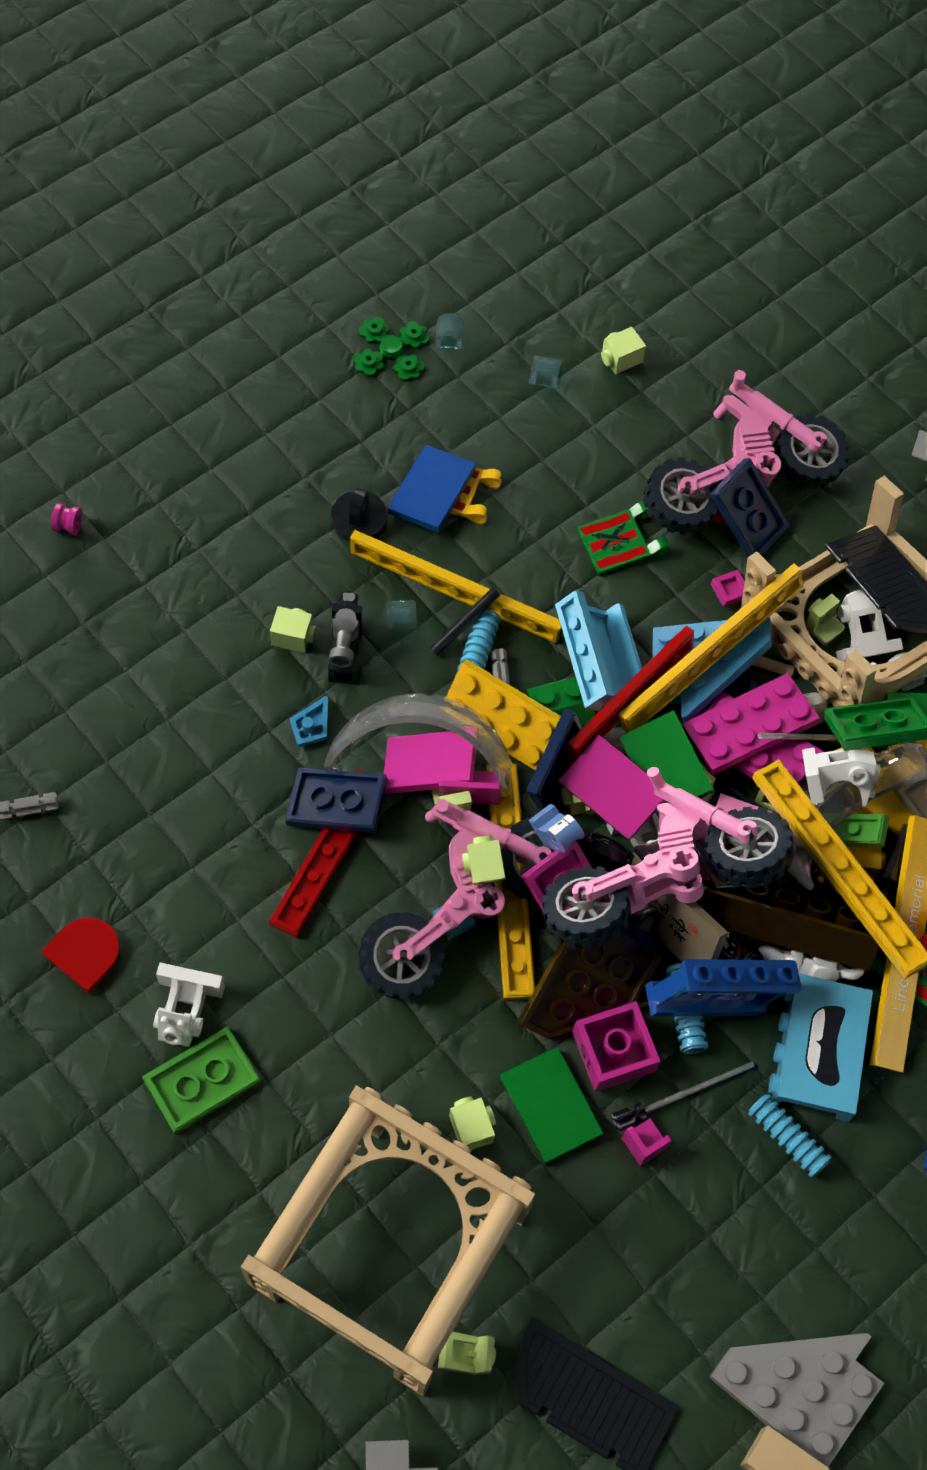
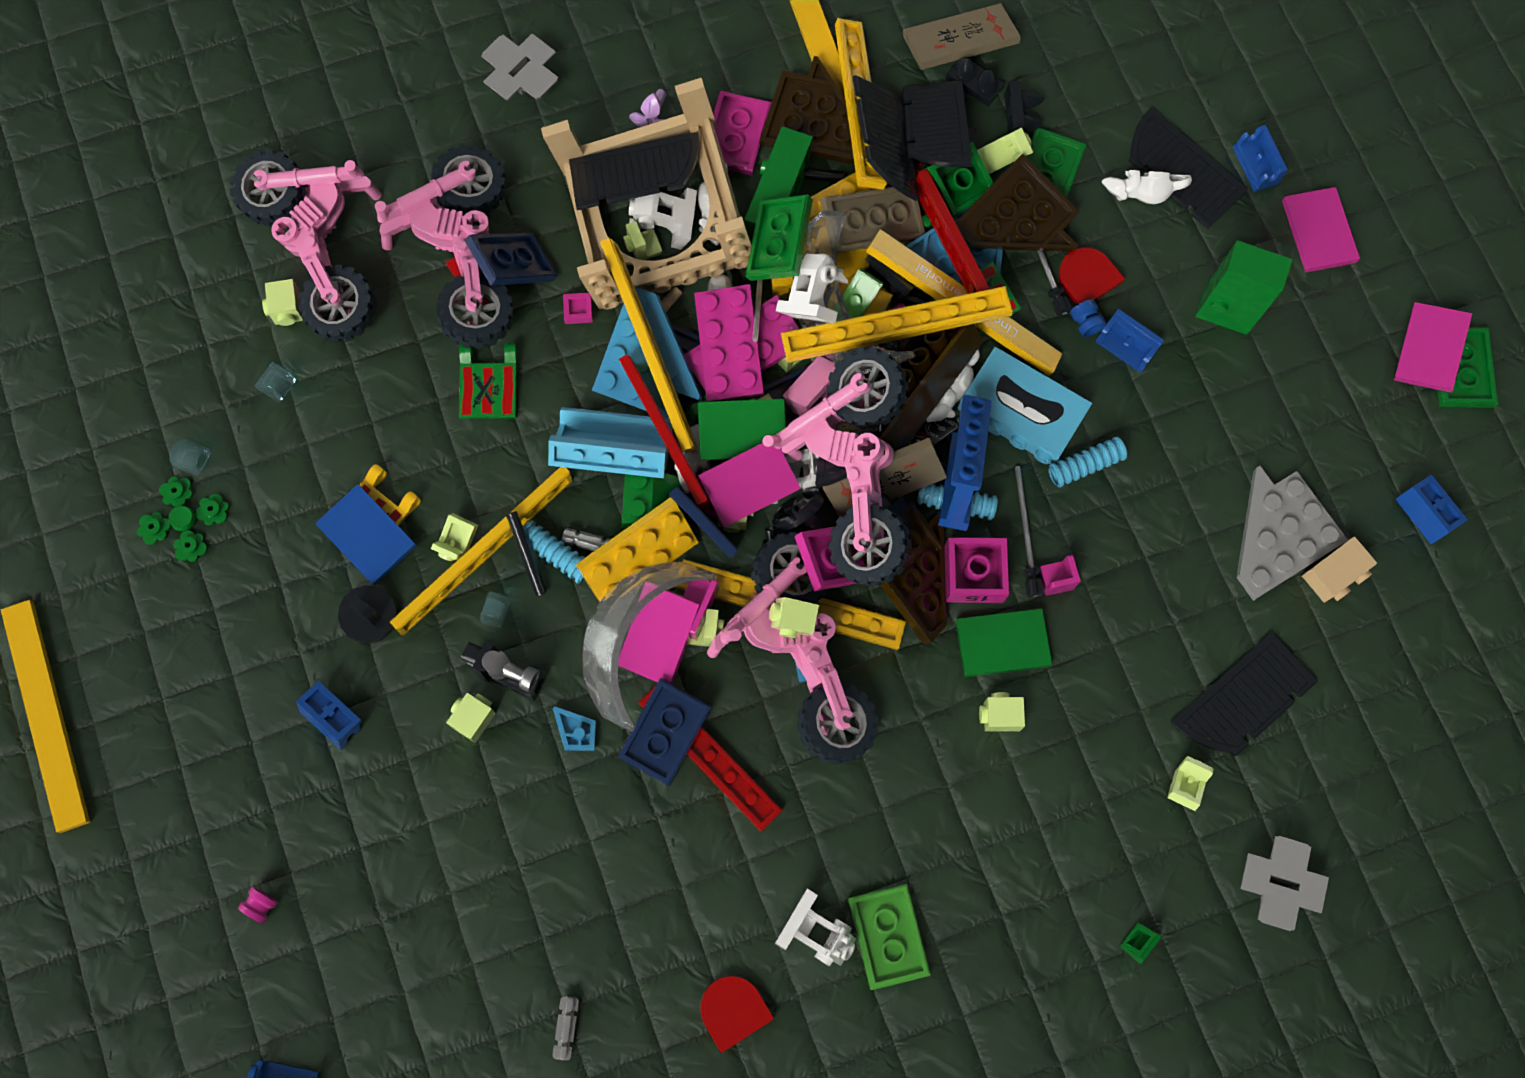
camera: 70 degrees left, 10 degrees up
tan arch [241,1085,535,1396] -> none
medium blue leg [528,804,585,853] -> none
none -> yellow tile [1,600,90,833]
none -> piece [230,149,382,342]
none -> blue hinge [296,681,361,750]
none -> yellowish green bracket [431,513,478,561]
none -> green slope [1120,922,1161,964]

